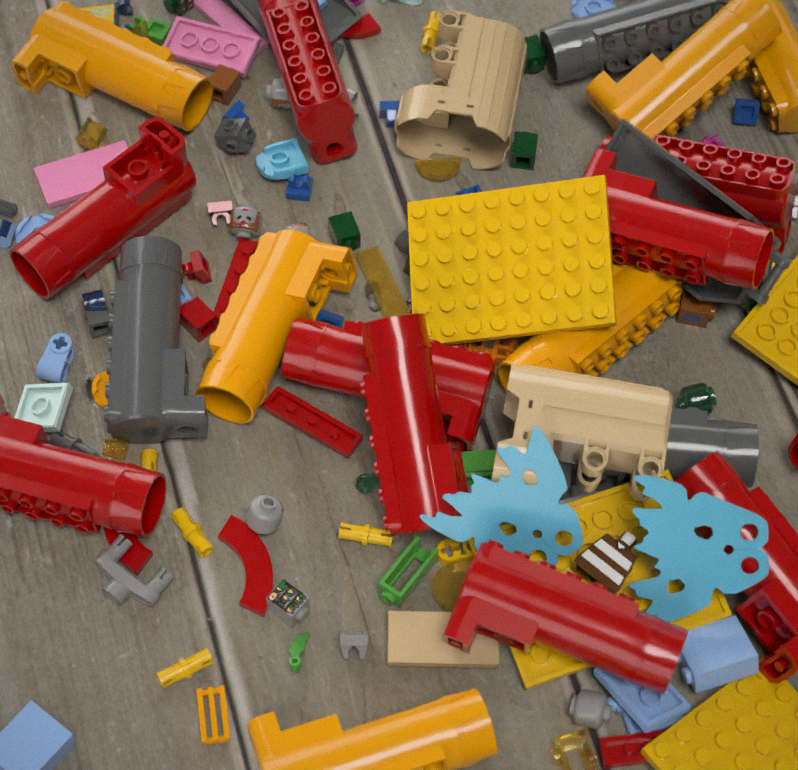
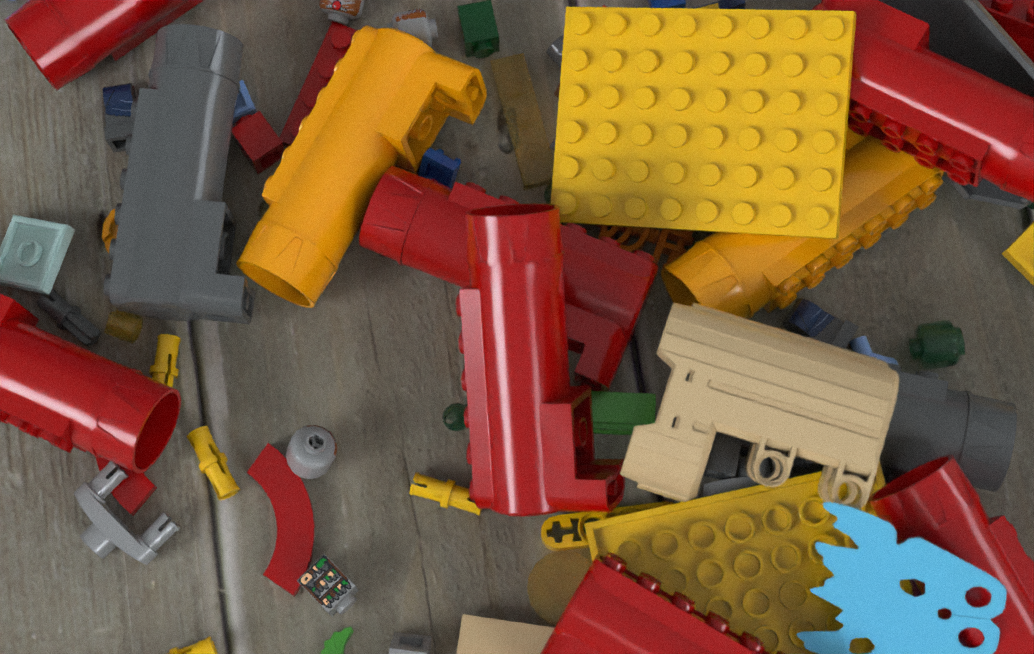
camera: 10 degrees right, 15 degrees up
light blue piece [36,333,75,383] -> none
red tile [182,250,212,285] -> none
red plate [263,385,363,459] -> none
bright green window [378,535,439,609] -> none
medium azure piece [420,426,583,566] -> none
reddish brown torso [572,531,637,595] -> none
dark orange brick [677,289,716,328] -> none

